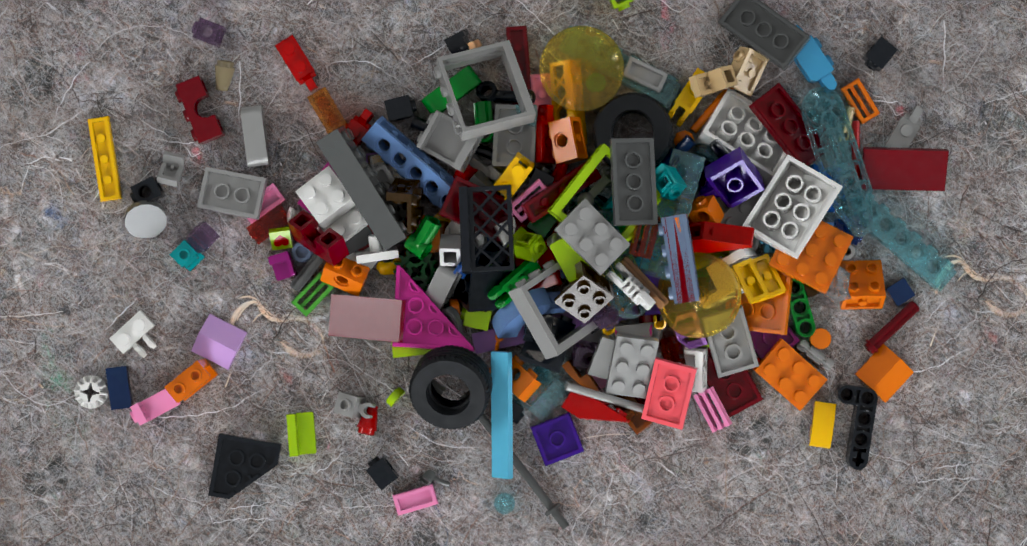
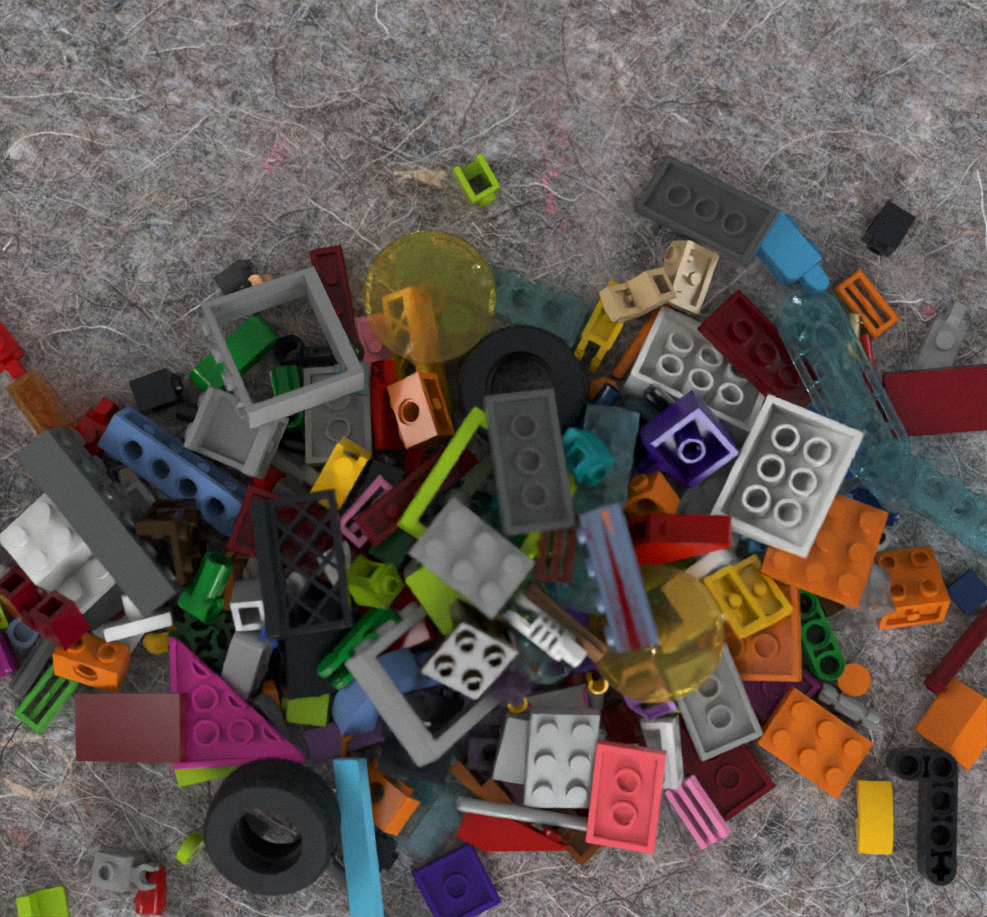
camera: 10 degrees left, 5 degrees down
light grey tile [621,56,668,93] -> none

